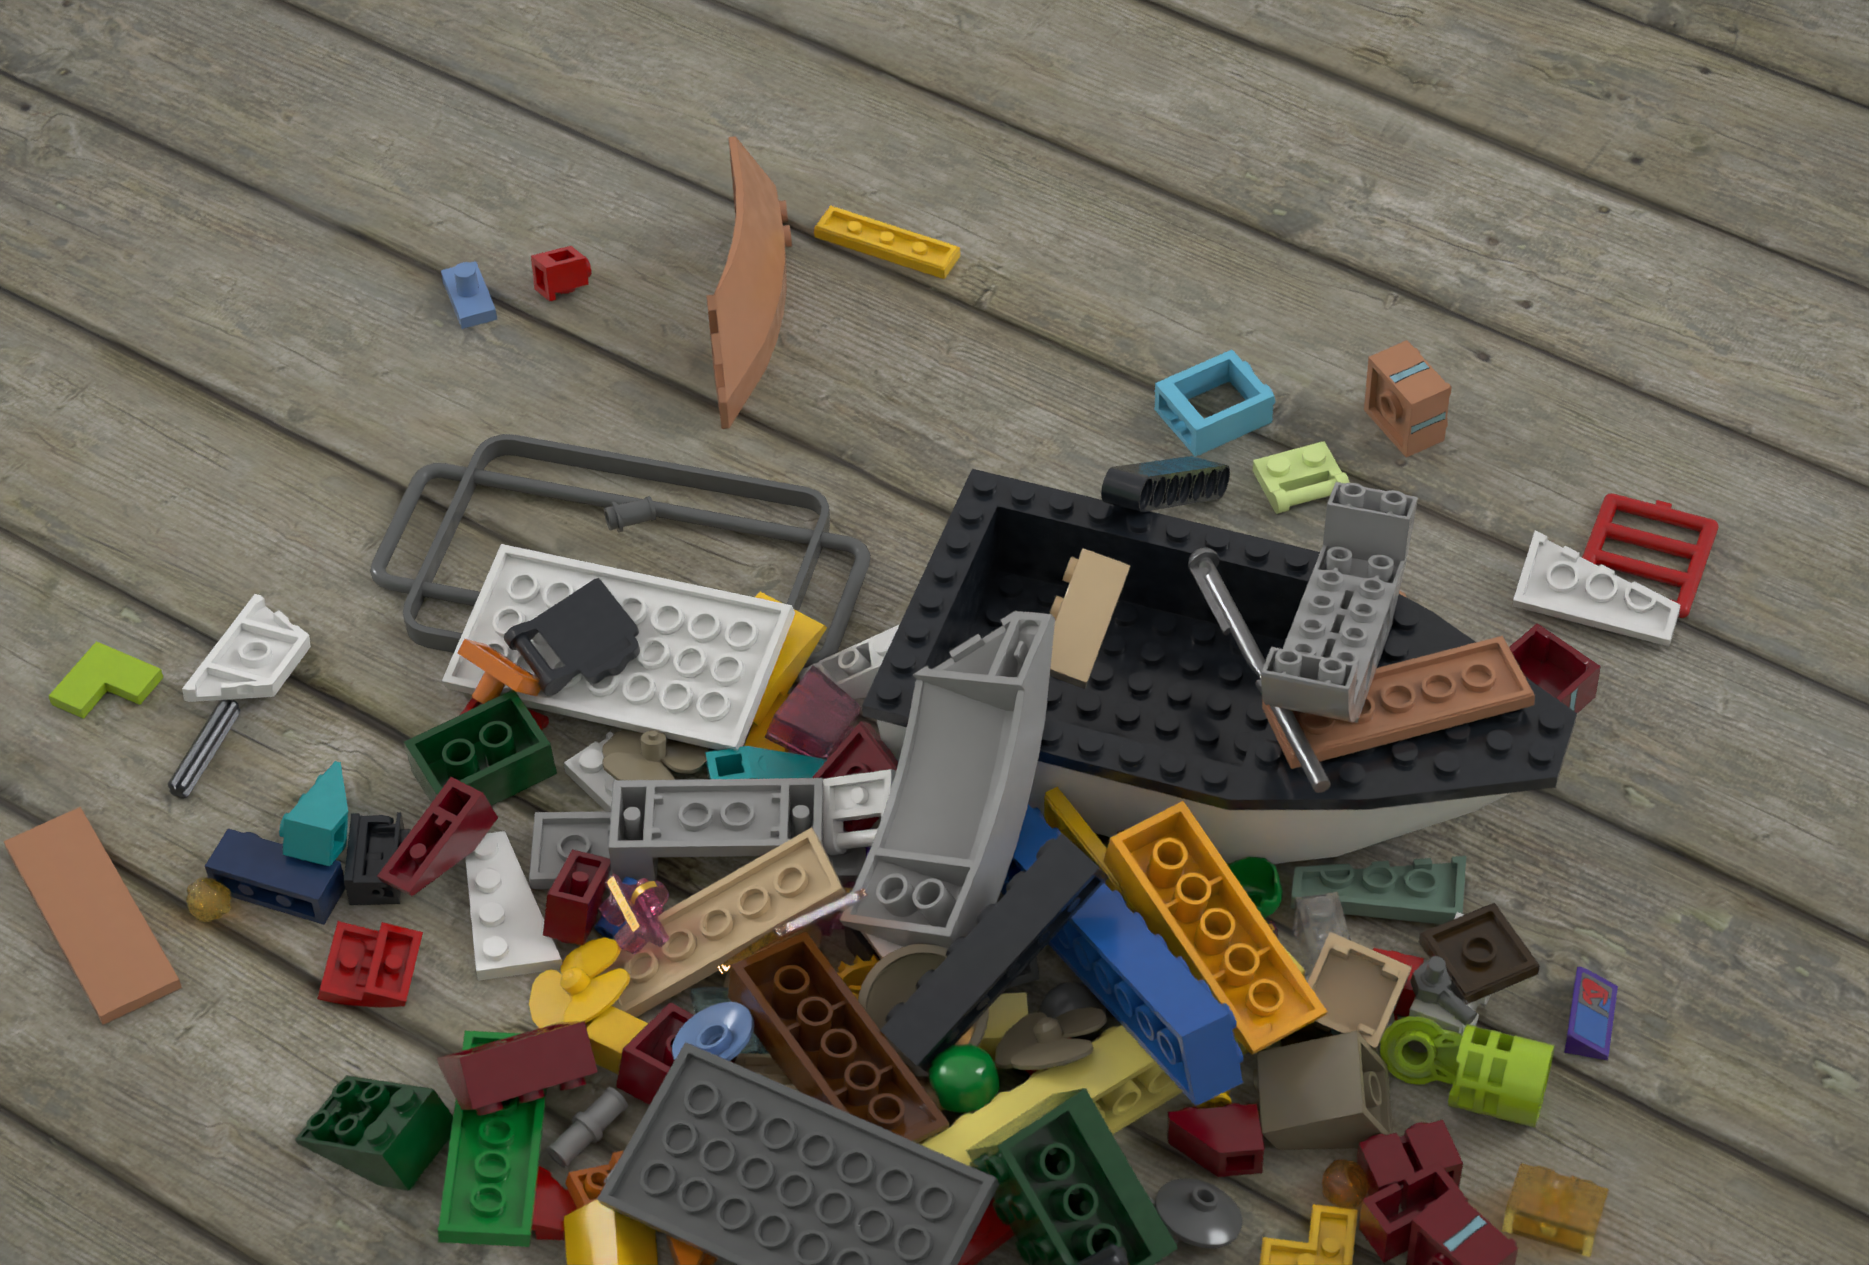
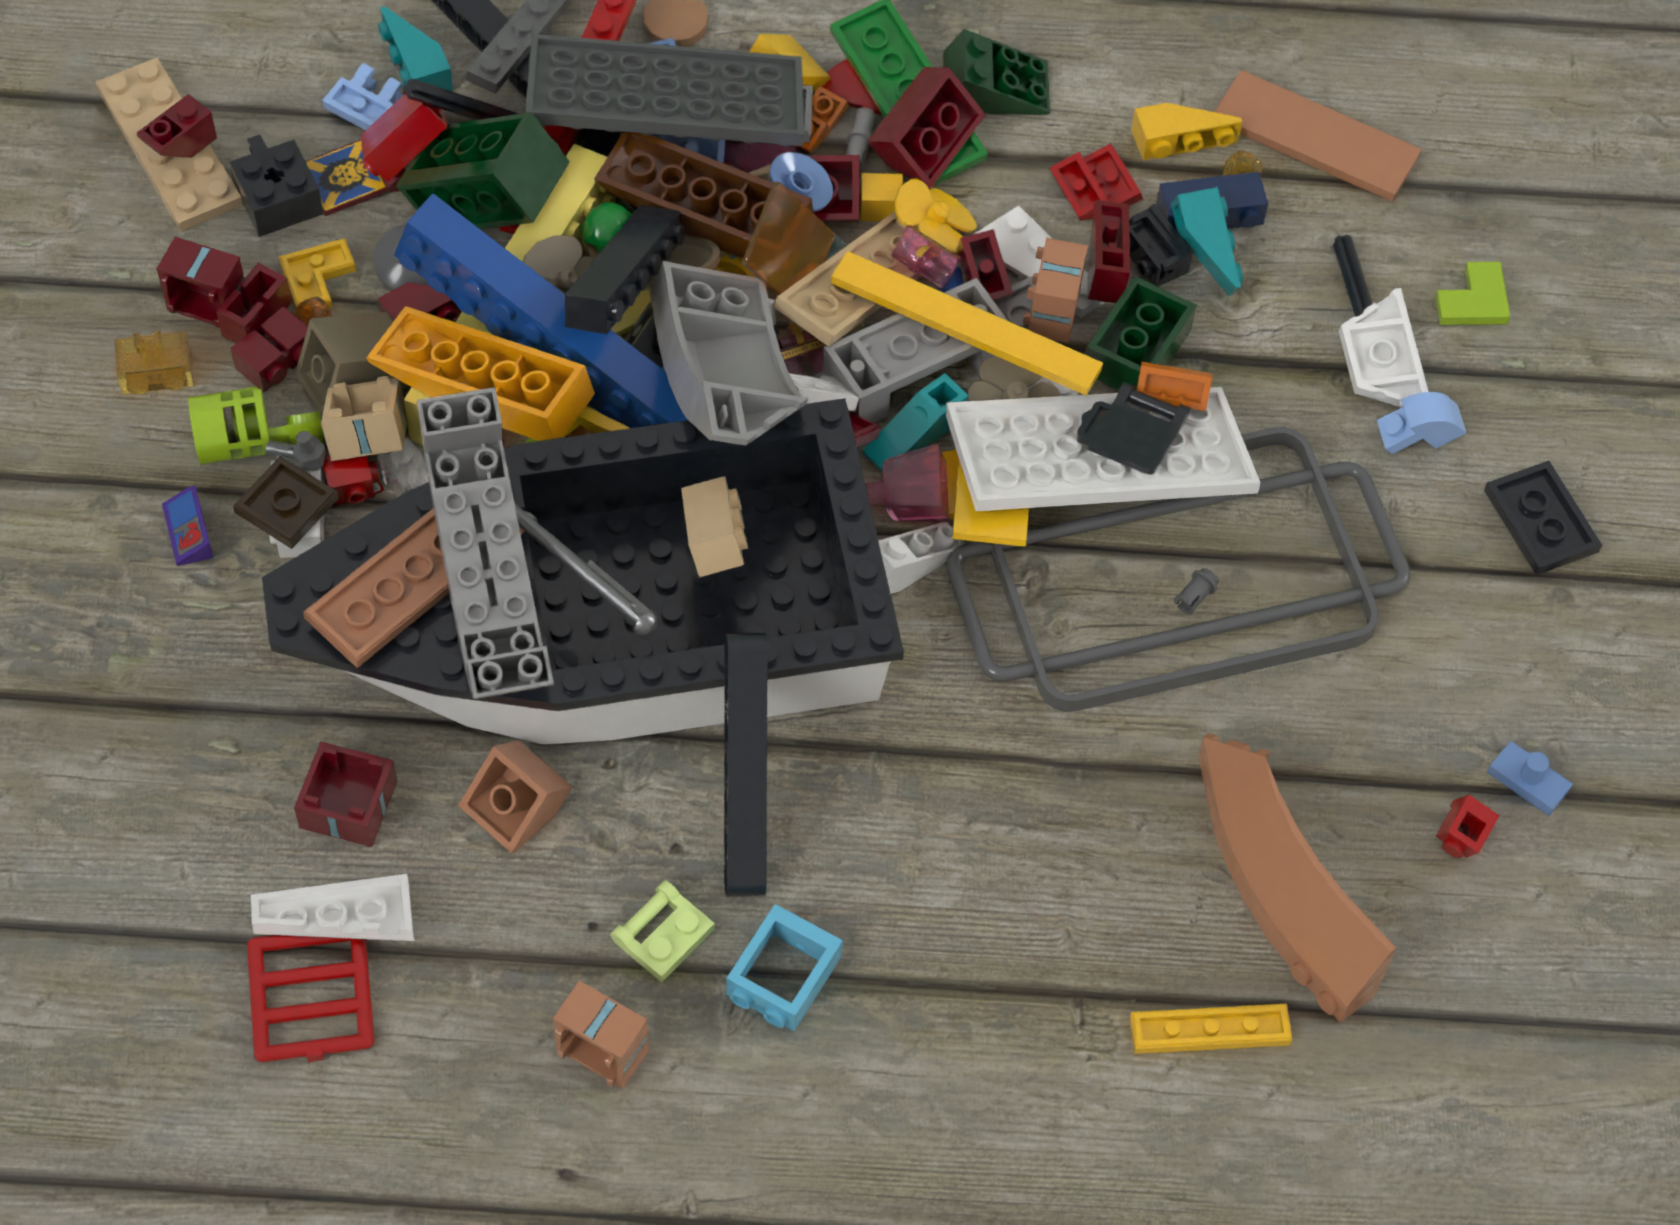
camera: 145 degrees right, 10 degrees up
none -> yellow tile [831,251,1103,396]
none -> nougat container [1023,238,1088,343]
none -> yellow slope [1131,103,1243,160]
none -> light blue brick [1377,392,1467,454]
none -> black plate [1484,461,1602,575]

